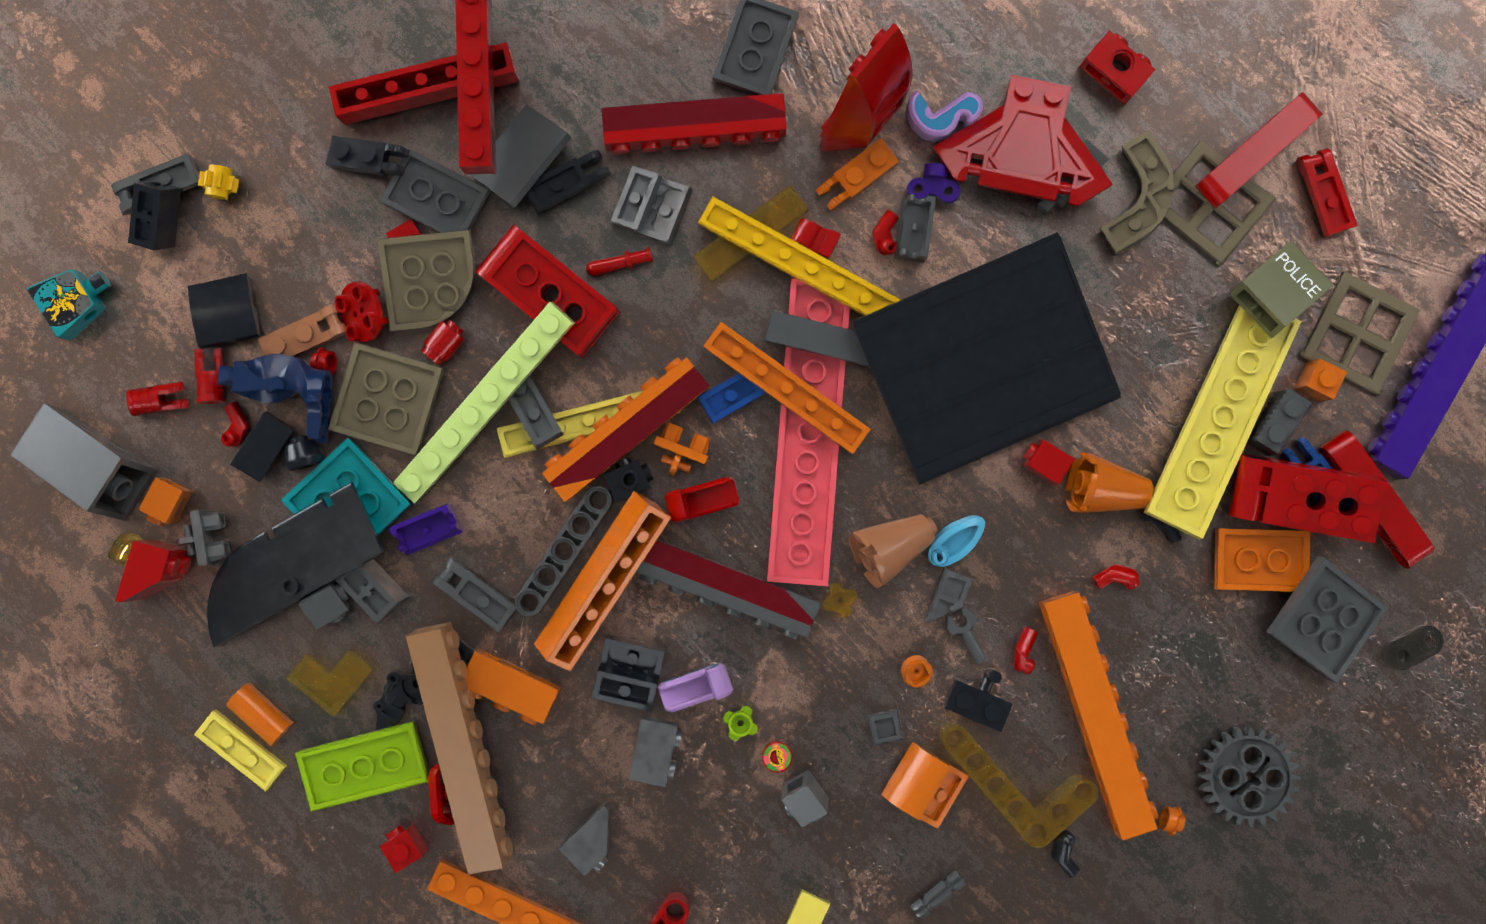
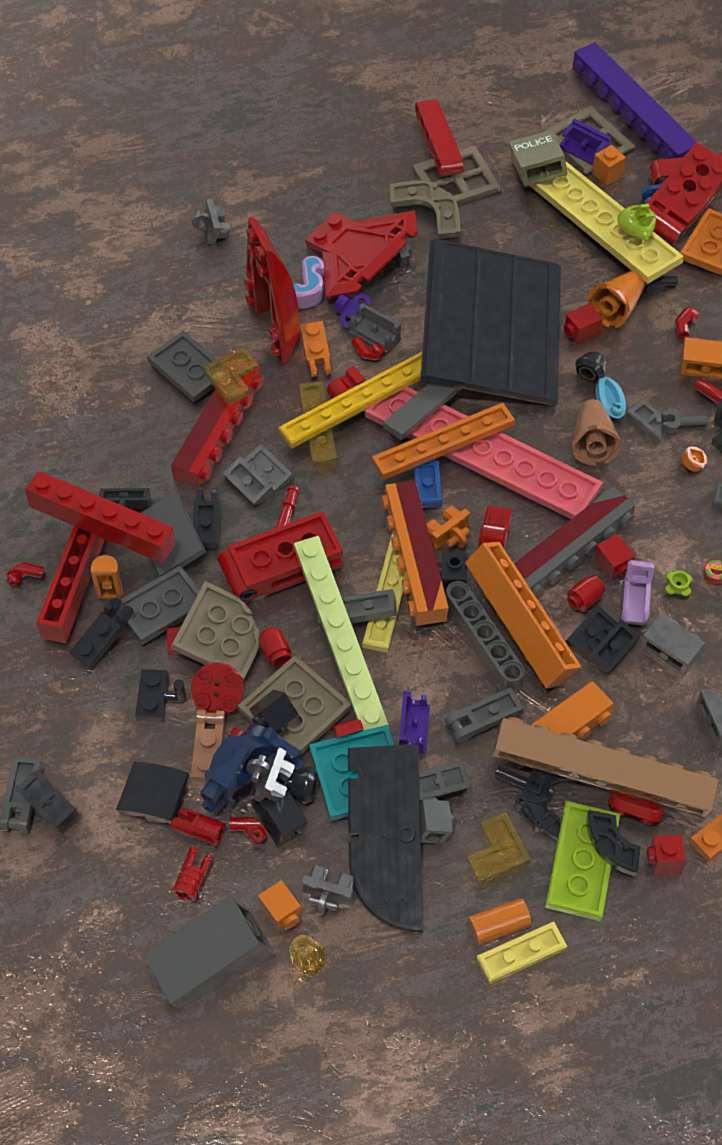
camera: 60 degrees left, 30 degrees down
torso [26,269,111,341] -> none
red slope [115,540,191,602] -> none
yellow gear [198,164,239,200] -> none
clear yellow plate [823,583,858,618] -> none
red brick [1079,31,1156,105] -> none
dark grey brick [1247,389,1312,456] -> none
red plate [1296,148,1358,237] -> none
none -> red arm [6,562,44,586]
none -> orange brick [91,555,124,600]
none -> black plate [98,488,151,511]
none -> black plate [135,669,186,722]
none -> clear yellow plate [203,346,257,405]
none -> flat silver hips [246,747,295,802]
none -> black brick [249,689,298,733]
none -> red tile [331,719,363,737]
none -> dark purple hinge [560,118,611,166]
none -> red brick [567,575,606,612]
none -> black cone [575,352,607,383]
none -> black tile [586,810,641,877]
none -> red brick [594,534,635,581]
none -> lime piece [617,204,656,240]

